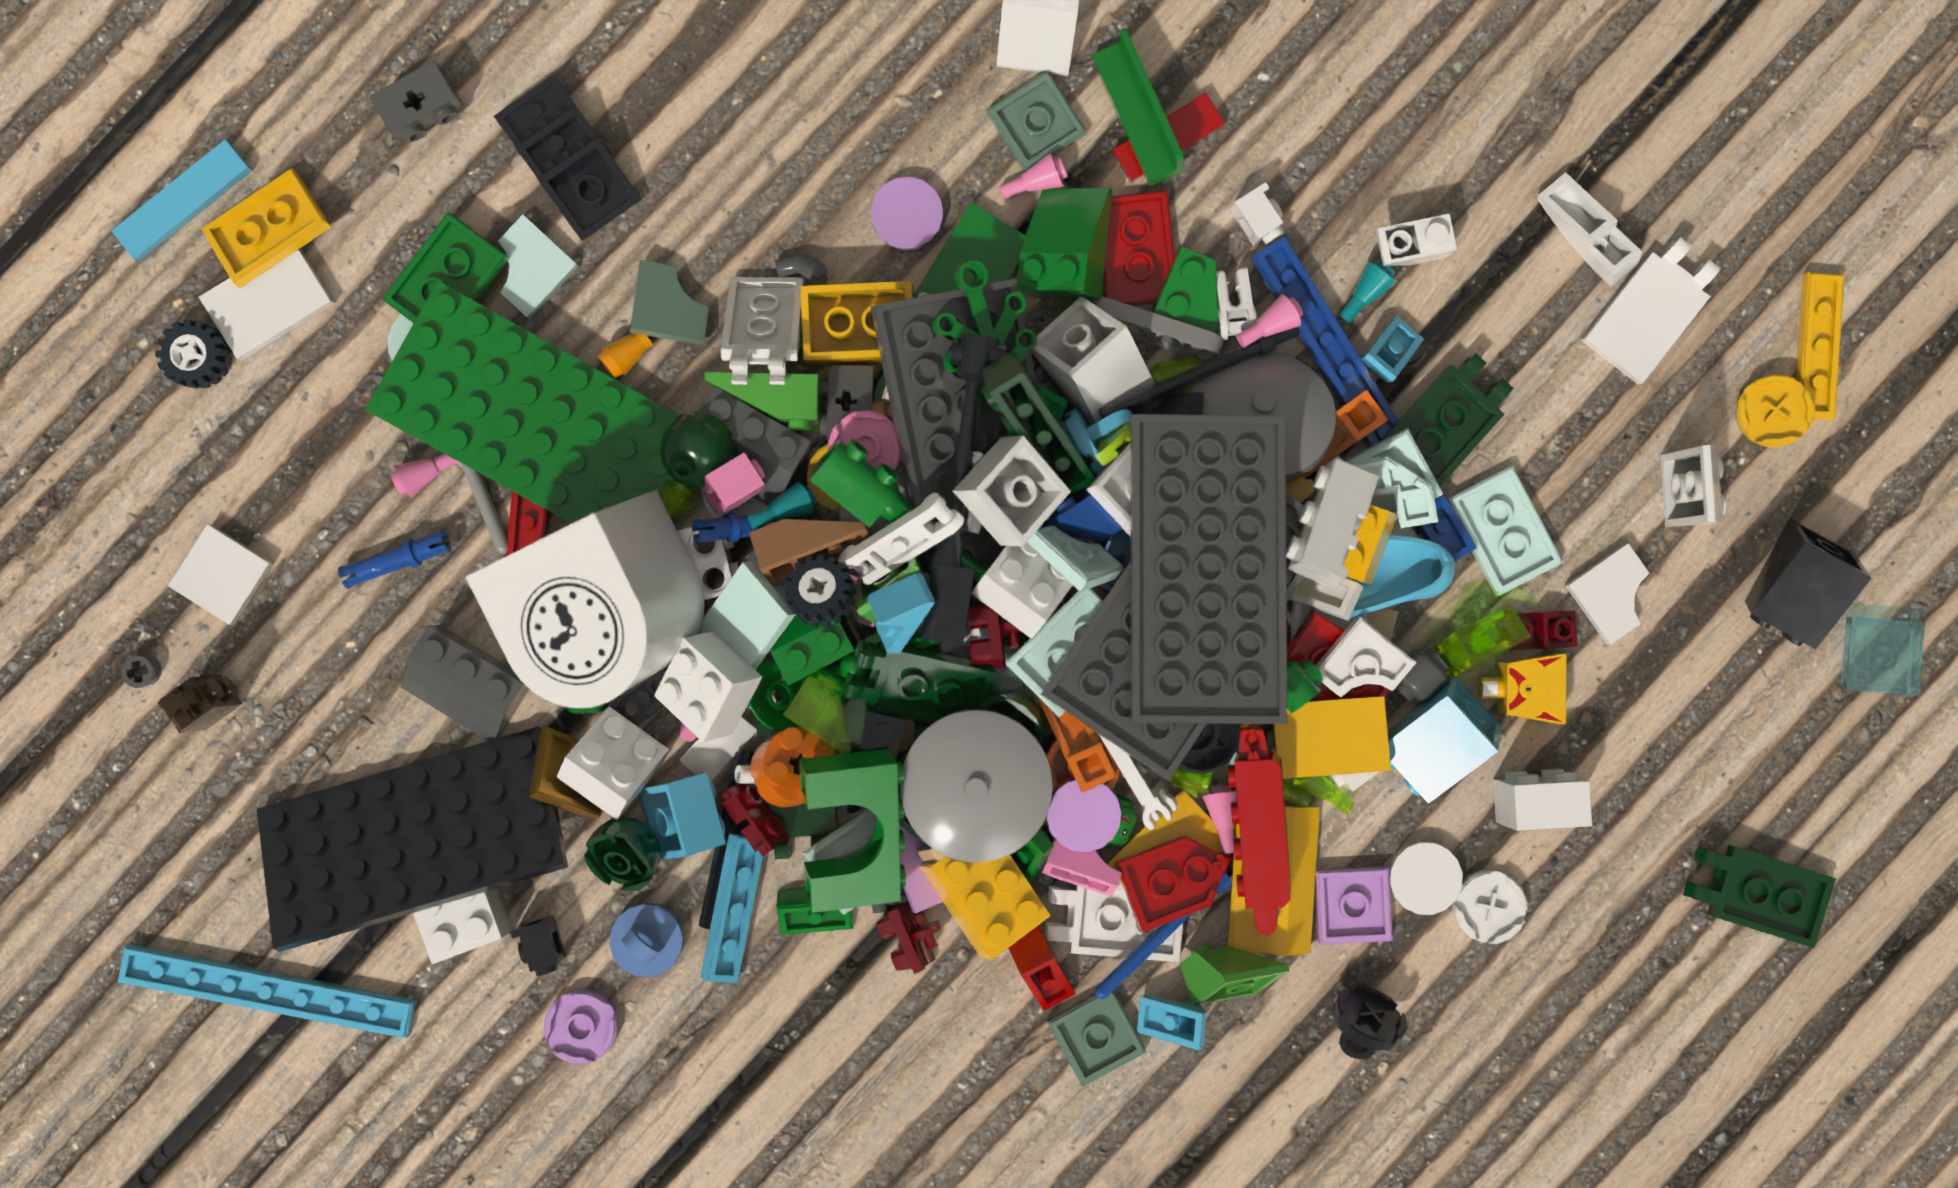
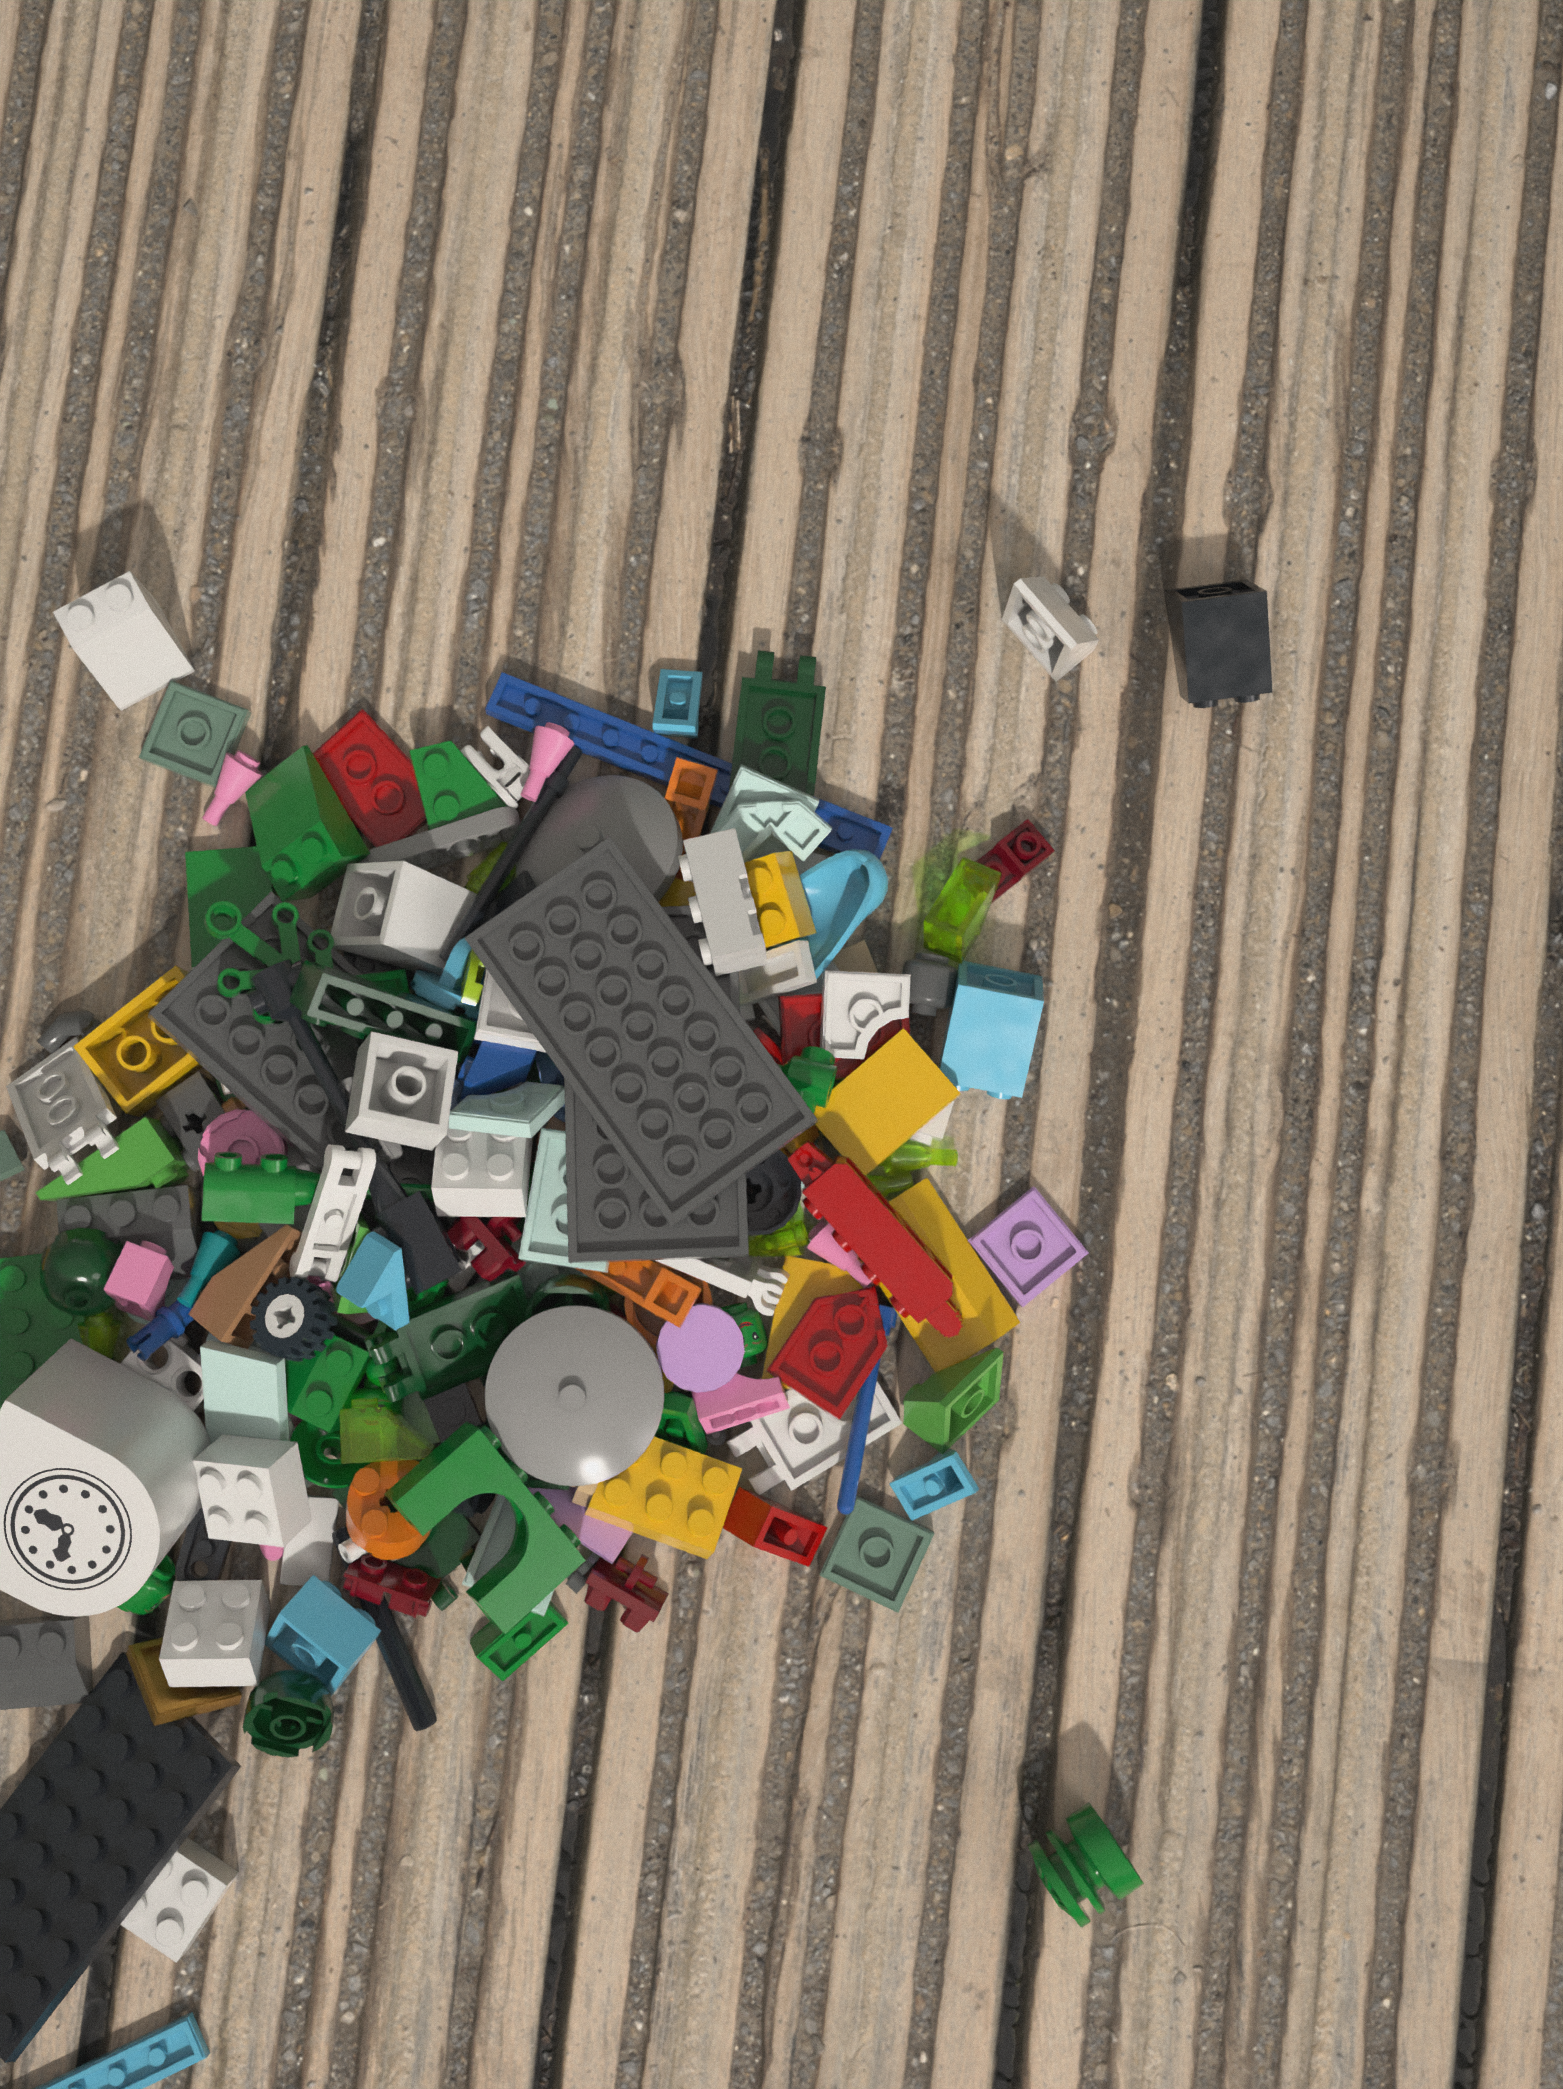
camera: 35 degrees left, 5 degrees down
black brick [510,915,567,976] -> none
lavender tile [544,989,619,1064] -> none
medium blue tile [609,903,684,977] -> none
medium azure tile [700,833,764,983] -> none
lavender tile [871,176,943,251] -> none
green panel [1092,28,1184,187] -> none
red tile [1112,92,1225,183] -> none
white brick [1230,182,1285,246] -> none
black tile [1333,987,1407,1059] -> none
teal cone [1339,259,1396,324] -> none
white slope [1376,213,1457,266] -> none
white tile [1389,841,1463,915] -> none
light aqua tile [1447,465,1564,596] -> none
white tile [1452,870,1527,944] -> none
yellow torso [1477,653,1566,724] -> none
white brick [1493,769,1592,831] -> none
white slope [1537,172,1642,287] -> none
white tile [1565,543,1649,645] -> none
white tile [1581,237,1721,385] -> none
dark green tile [1683,845,1836,948] -> none
yellow tile [1735,374,1815,448] -> none
yellow tile [1796,272,1845,421] -> none
clear light blue tile [1841,617,1925,696] -> none

